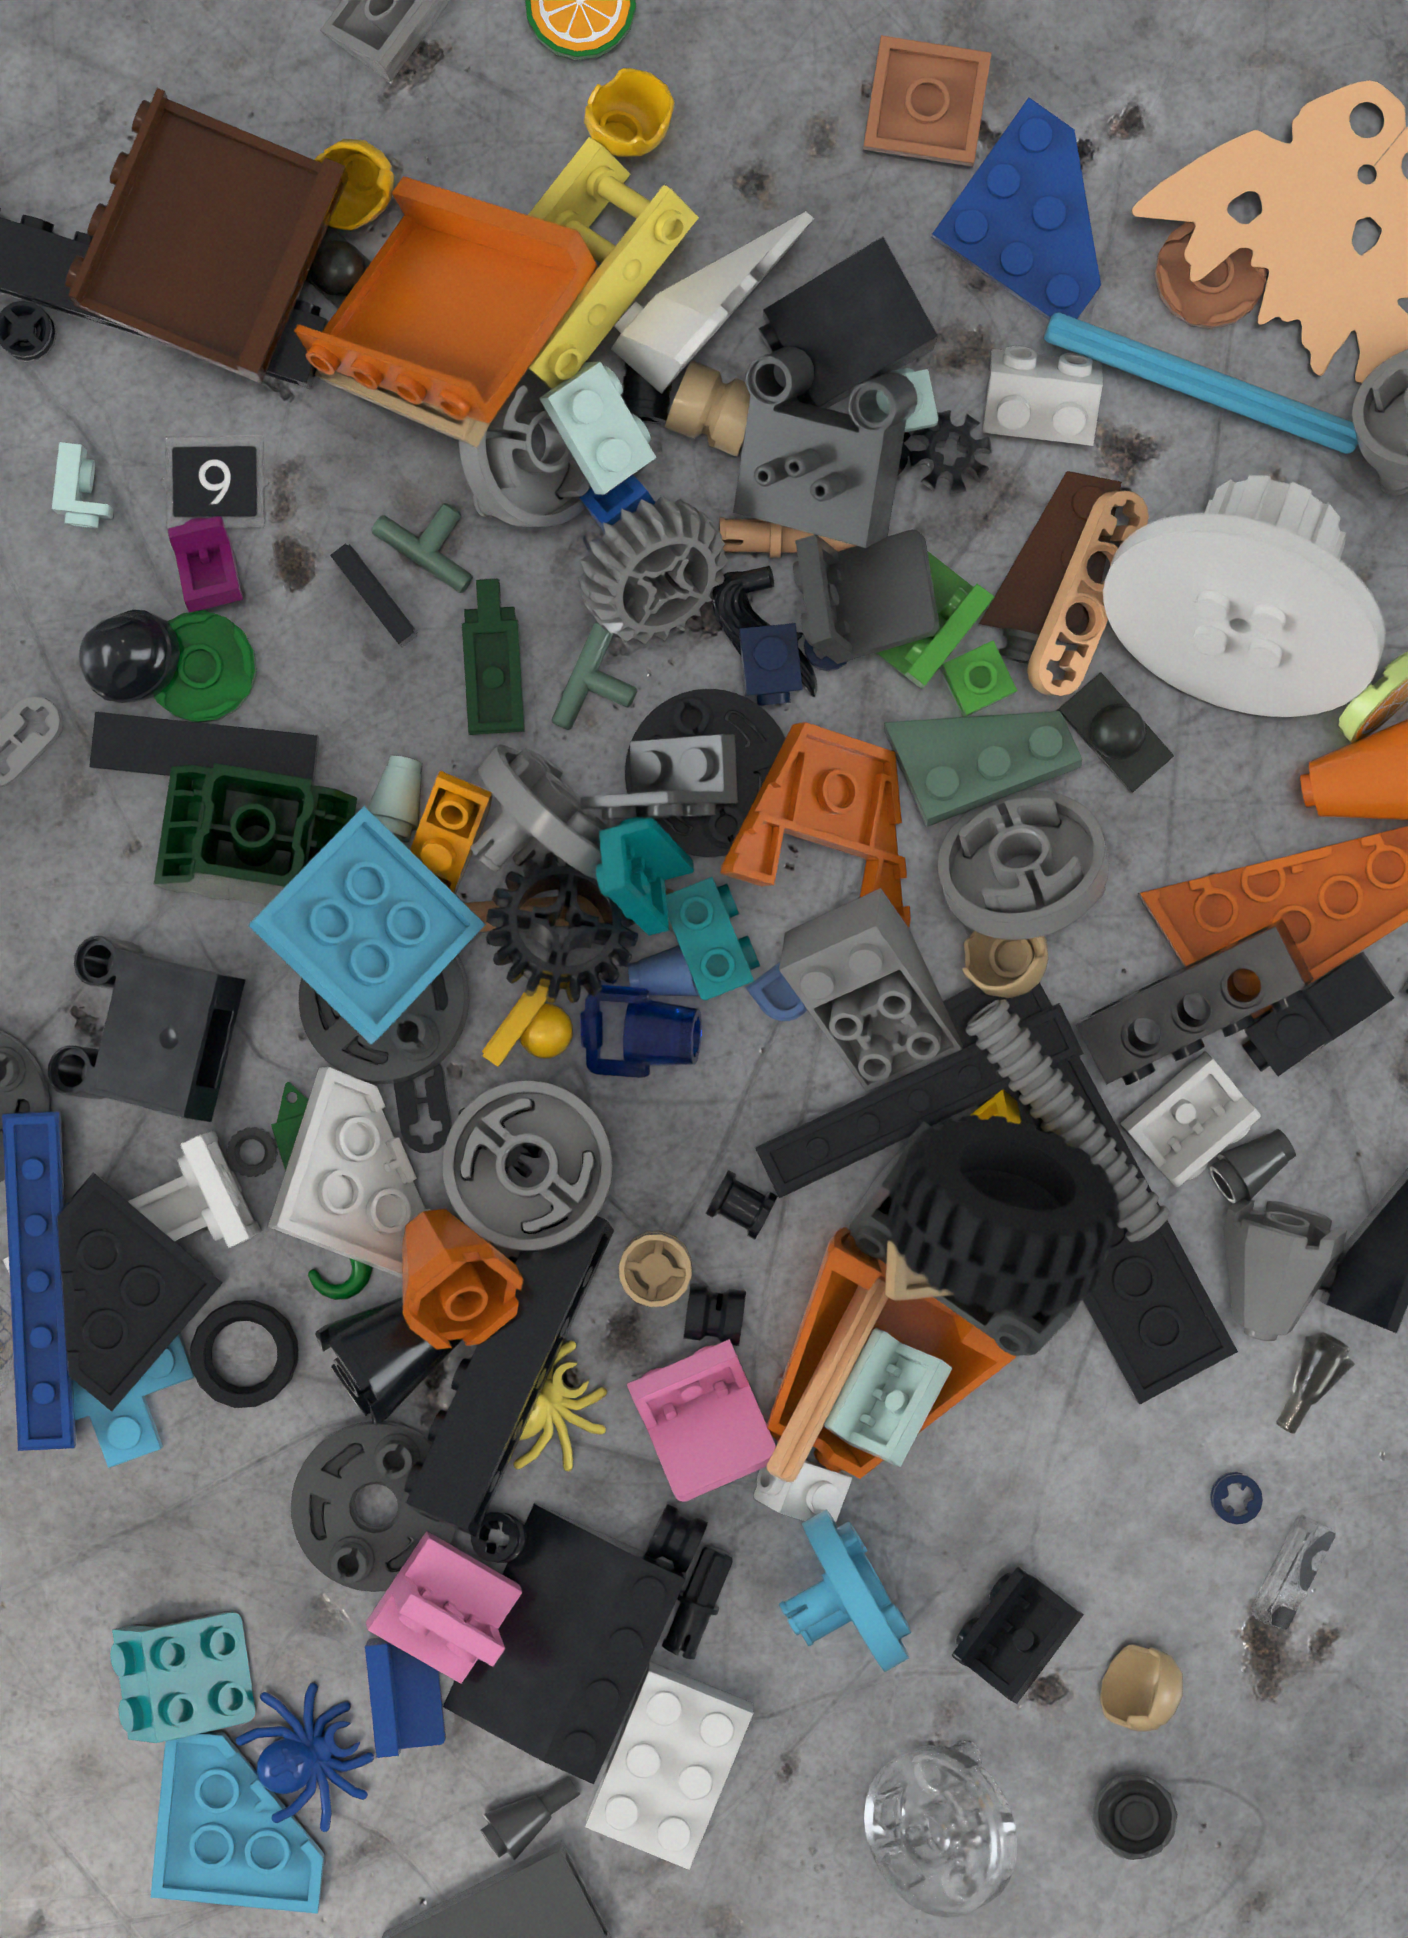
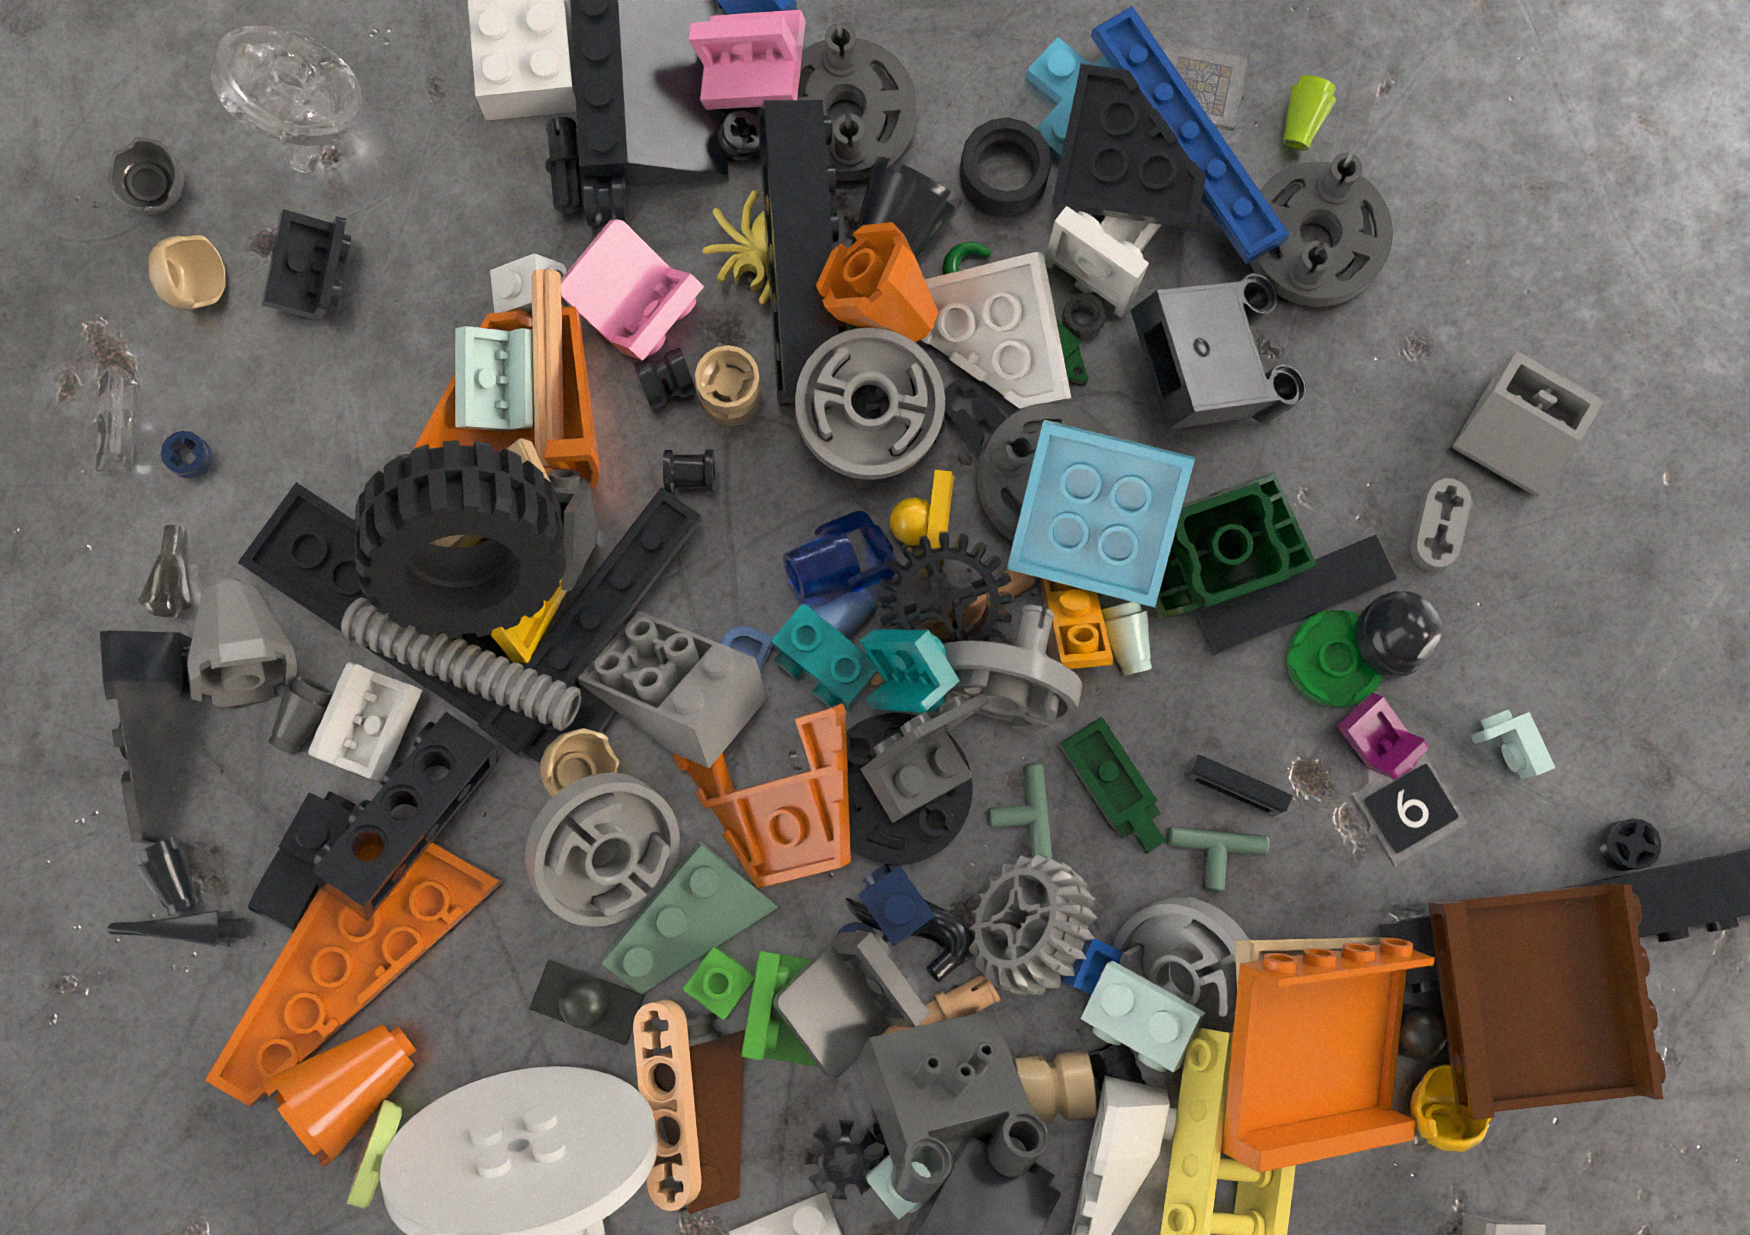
camera: 150 degrees right, 10 degrees down
medium azure piece [779,1509,912,1672] -> none

